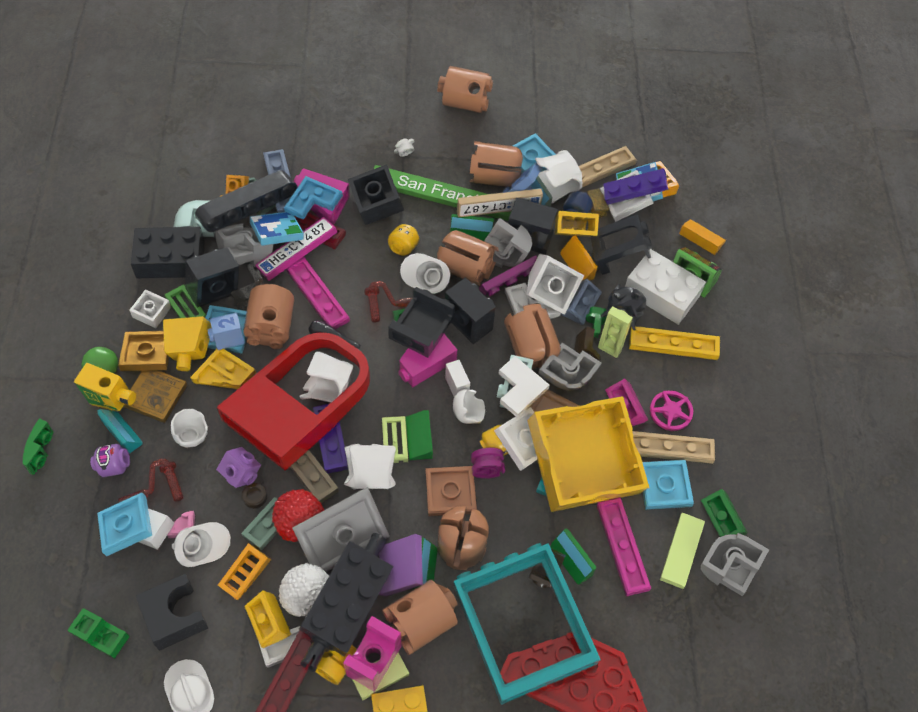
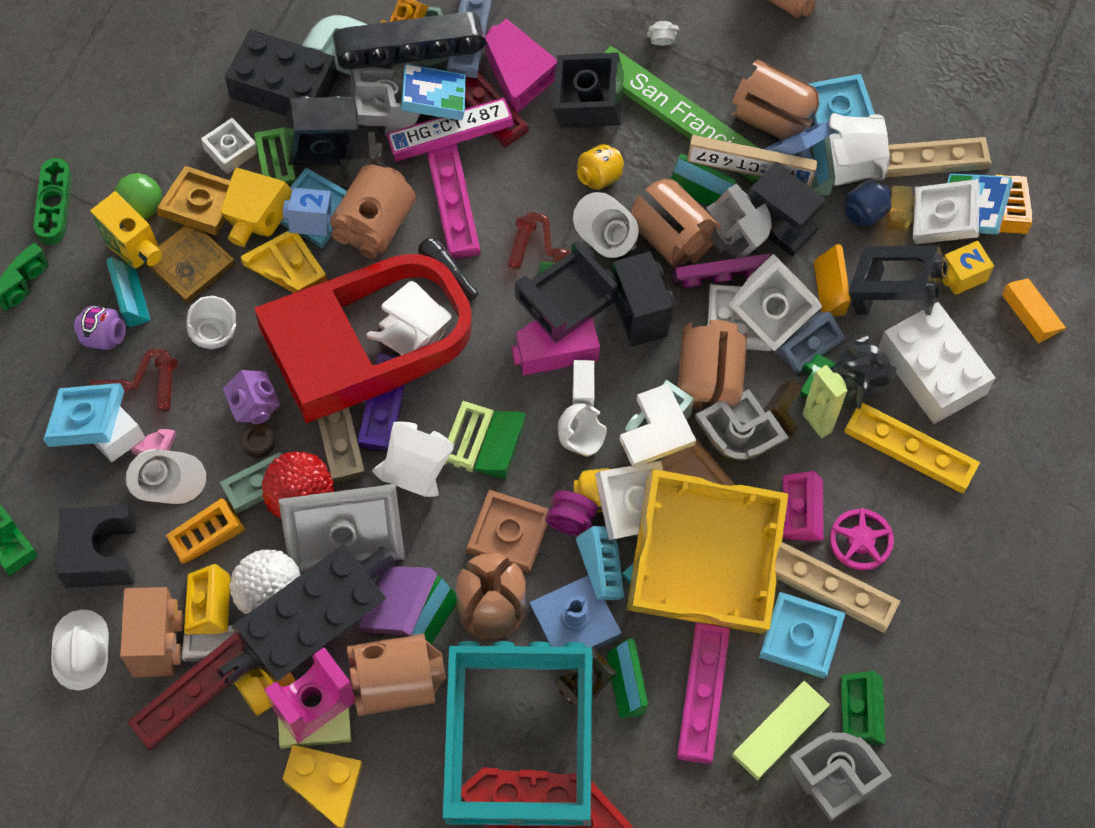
camera: 25 degrees right, 5 degrees up
dark azure tile [284,176,343,220] -> none
yellow torso [555,211,599,237] -> none
dark purple plate [603,168,668,205] -> none
bright green slope [673,247,722,298] -> none
none -> green beam [33,158,72,245]
none -> nougat brick [120,587,183,677]
none -> medium blue tile [529,576,622,649]
none -> medium azure slope [576,526,624,600]
none -> yellow brick [942,241,994,295]

